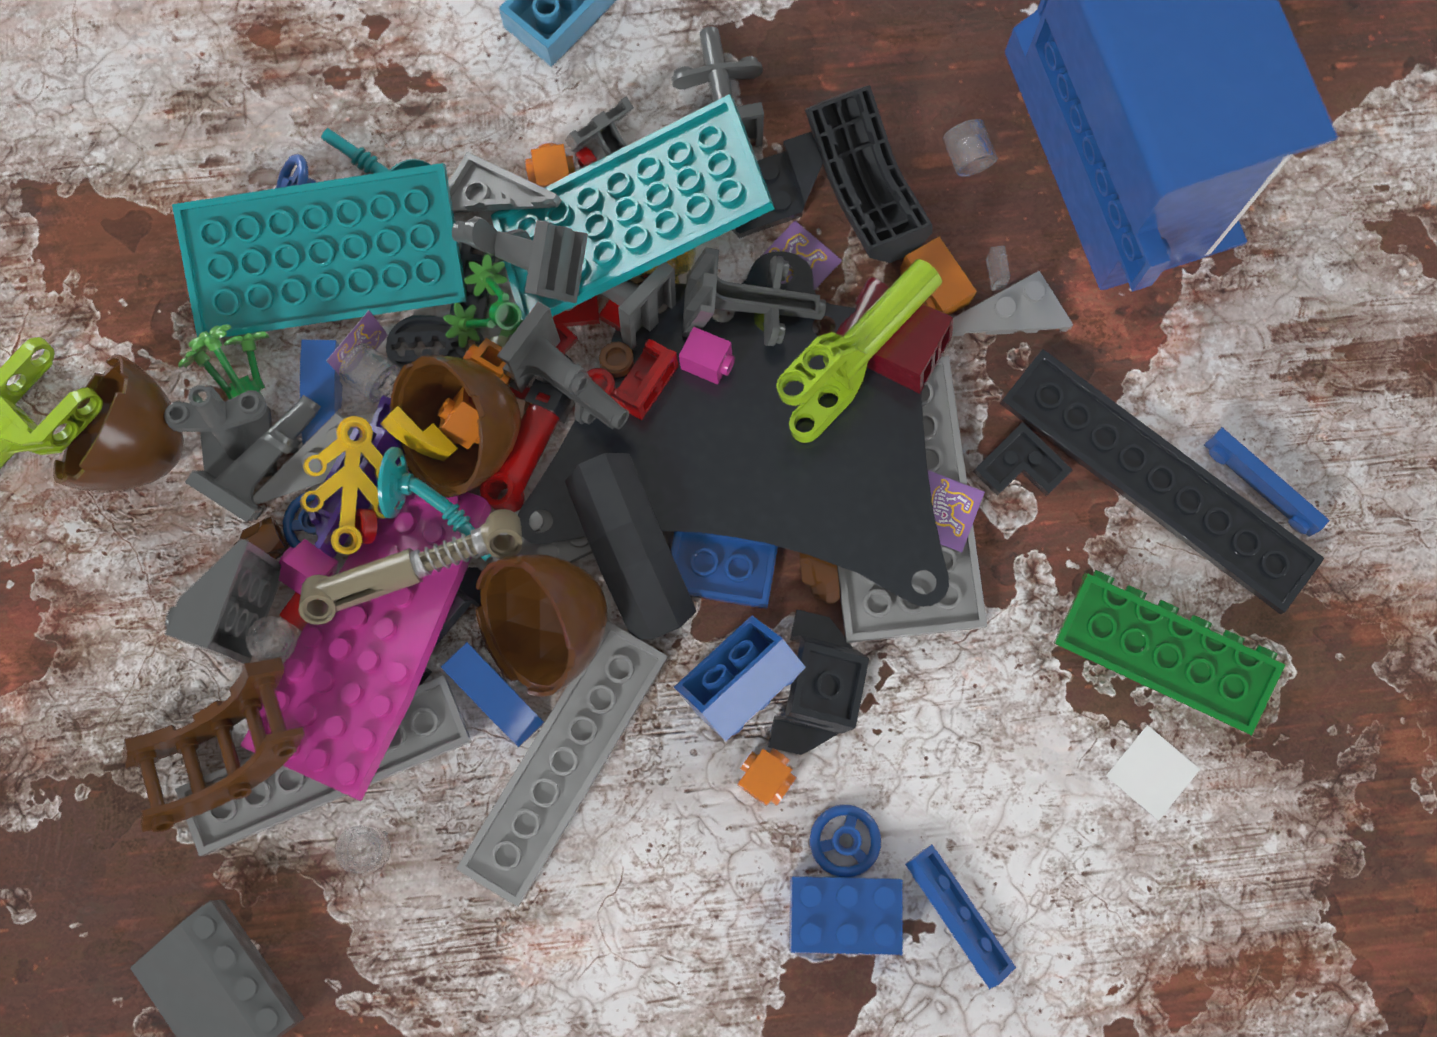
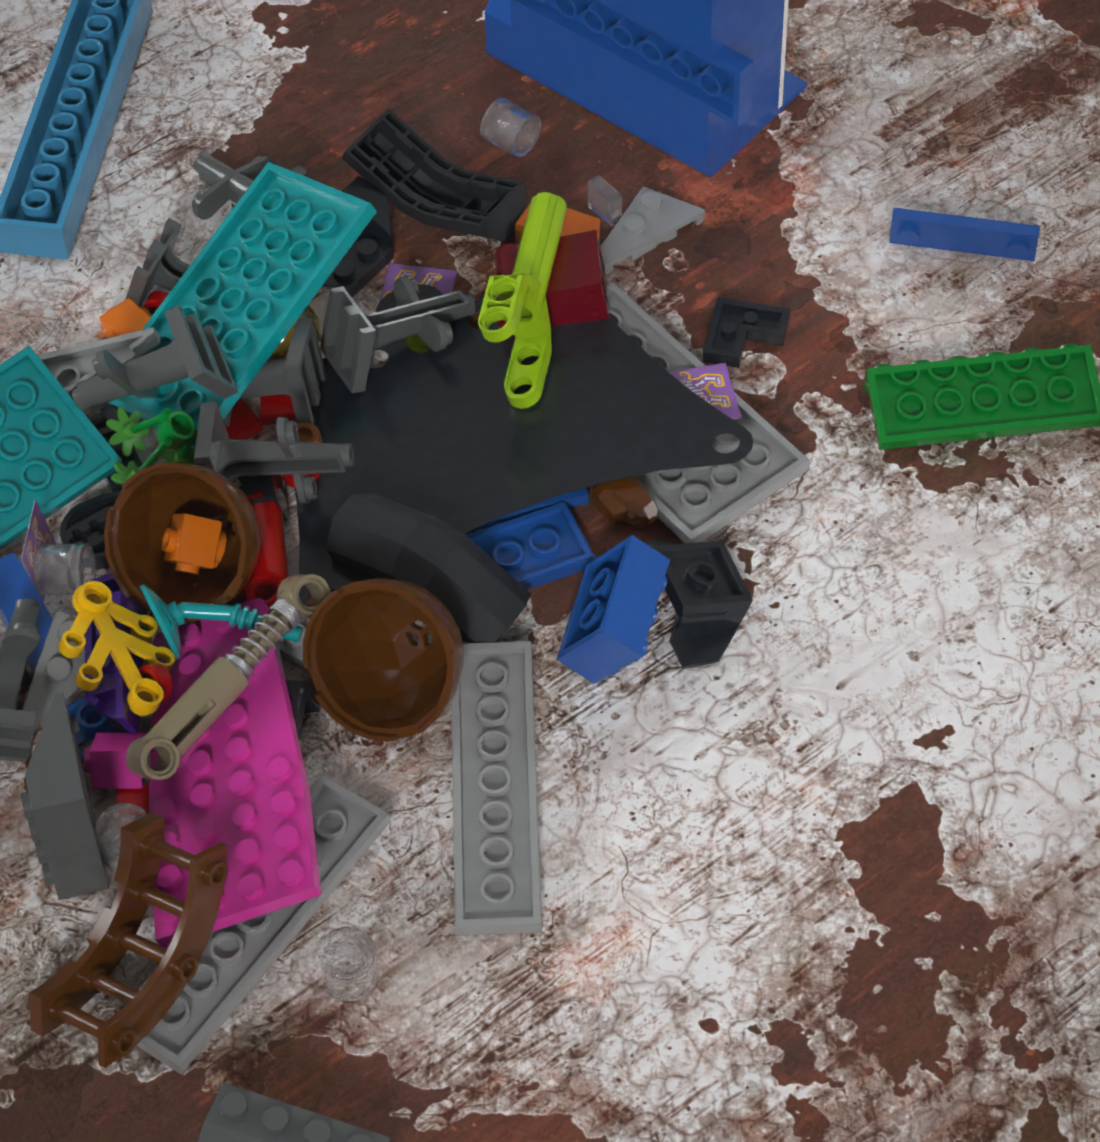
camera: 30 degrees left, 25 degrees down
yellow slope [380,406,458,461] -> none
blue slope [441,642,545,747] -> none
red hinge [611,339,679,420] -> none
dark pink brick [679,327,735,384] -> none
orange brick [737,748,797,806] -> none
blue brick [789,876,903,955] -> none
blue piece [810,804,881,878] -> none
blue plate [905,844,1016,990] -> none
black plate [1000,349,1325,614] -> none
white sticker [1106,725,1200,821] -> none

